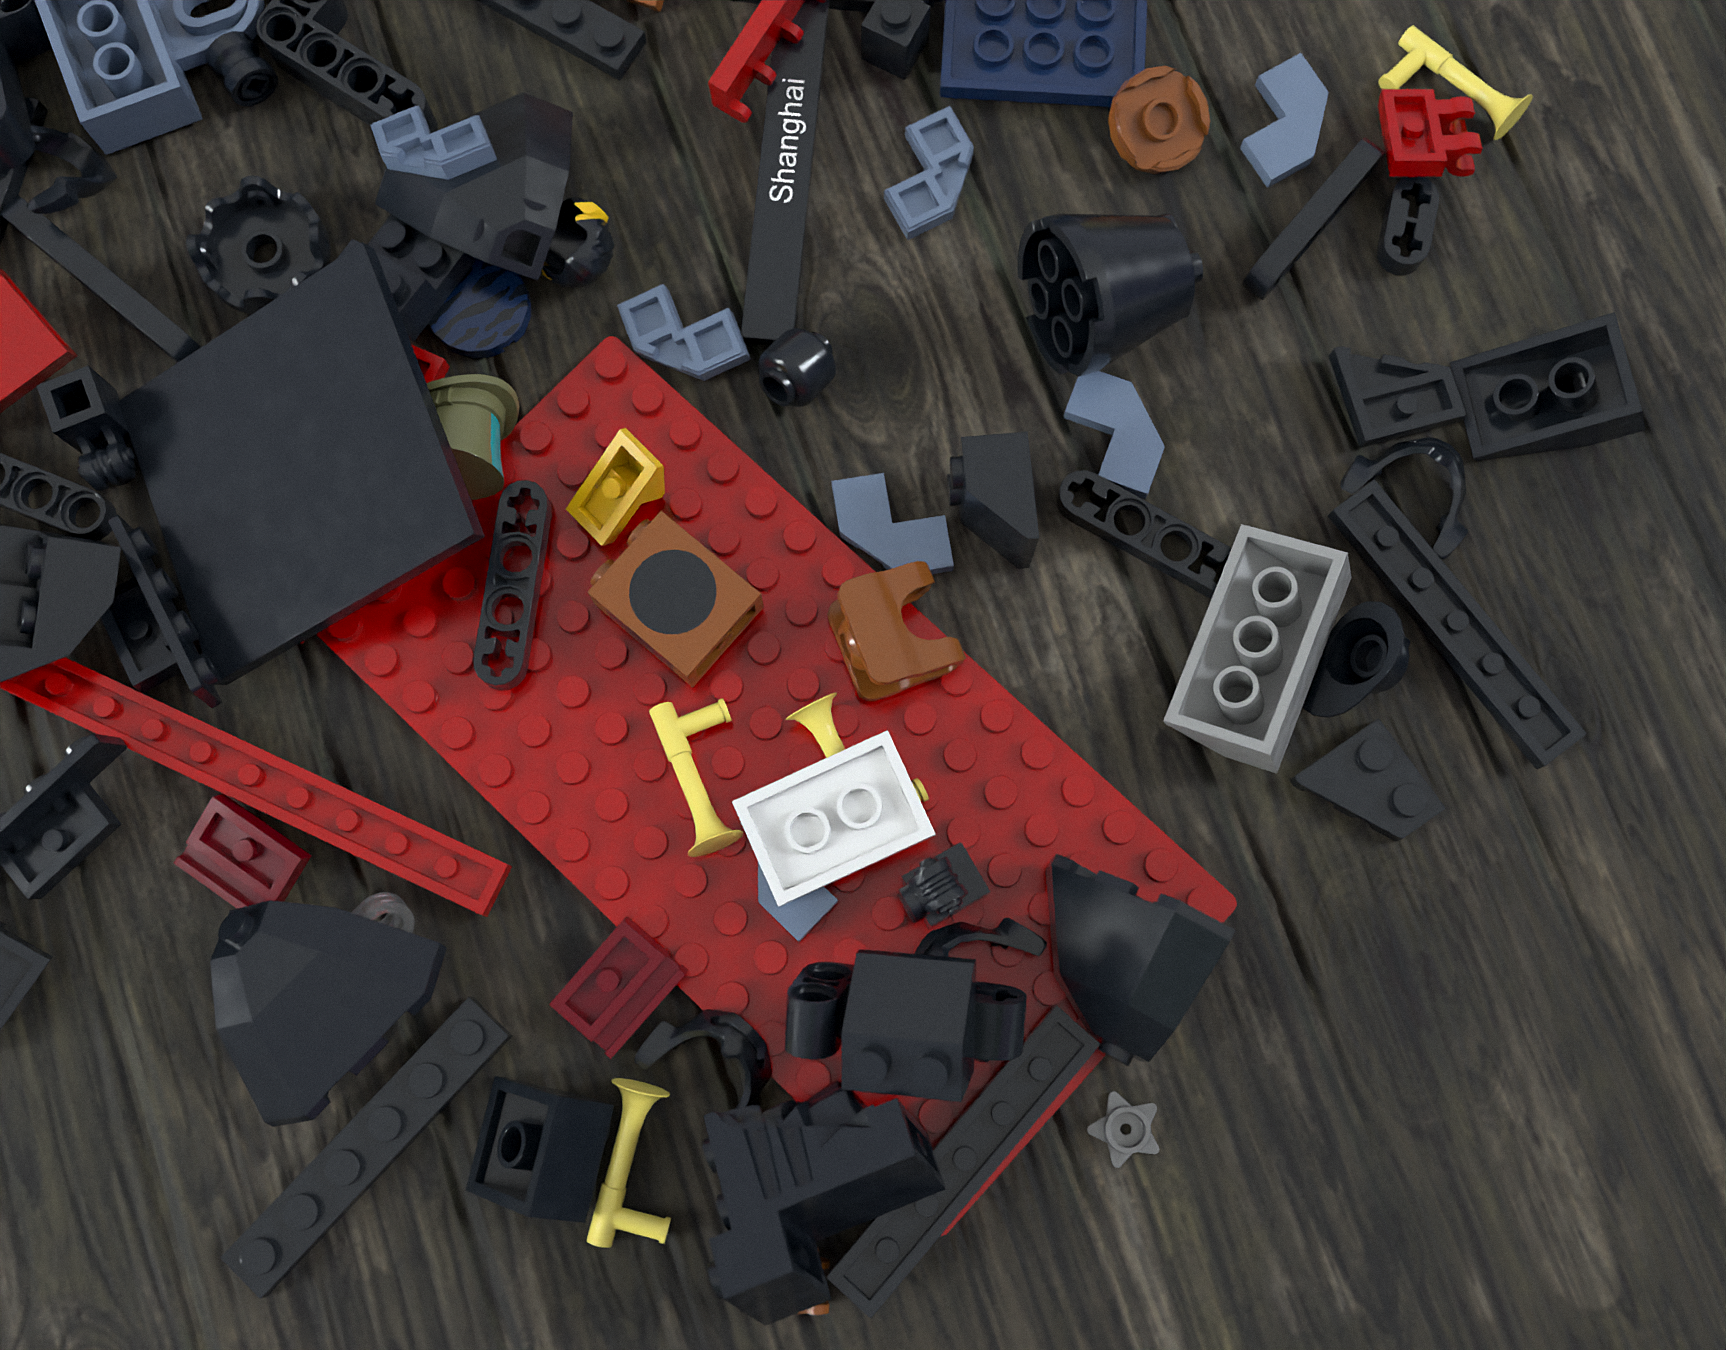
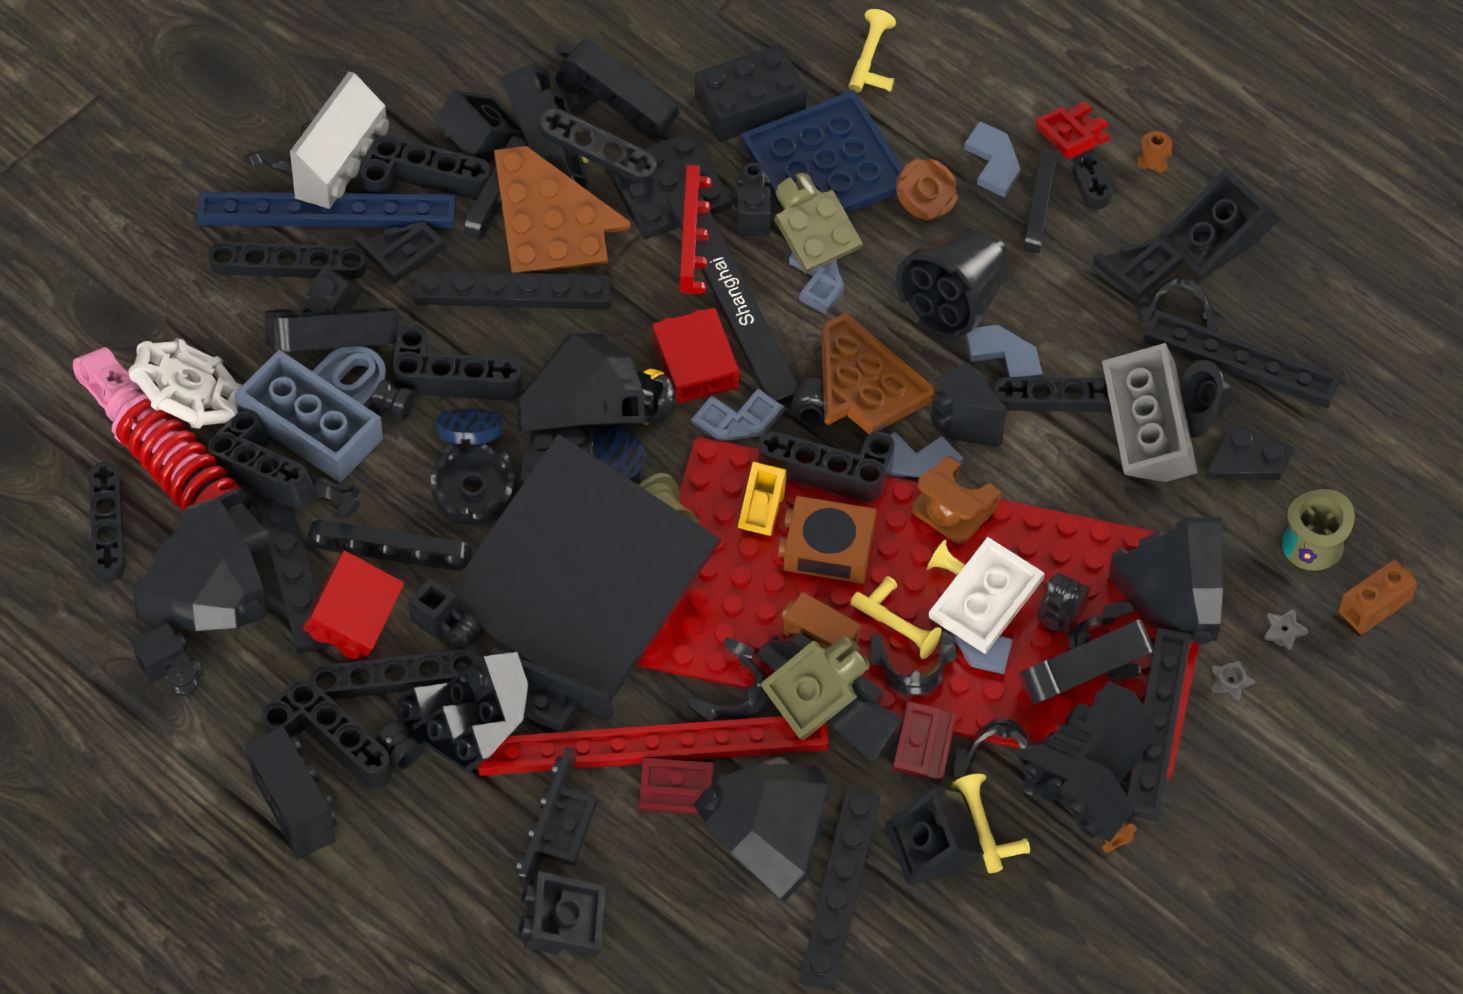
camera: 30 degrees left, 20 degrees down
sand blue tile [371,105,497,180] -> none
black beam [473,480,552,690] -> none
black slope [842,949,976,1102] -> none
light yellow piece [1379,26,1533,140] -> none
none -> dark blue tile [436,408,503,444]
none -> red brick [652,308,739,404]
none -> black helmet [687,637,769,721]
none -> black beam [758,432,895,502]
none -> black wedge [758,634,902,762]
none -> olive plate [760,636,870,740]
none -> olive plate [775,173,863,274]
none -> dark orange brick [781,592,861,649]
none -> dark orange wing [821,313,934,435]
none -> black helmet [870,631,957,694]
none -> dark orange brick [1137,131,1172,173]
none -> flat silver plate [1264,610,1308,650]
none -> olive hat [1282,489,1355,571]
none -> dark orange brick [1339,559,1417,635]

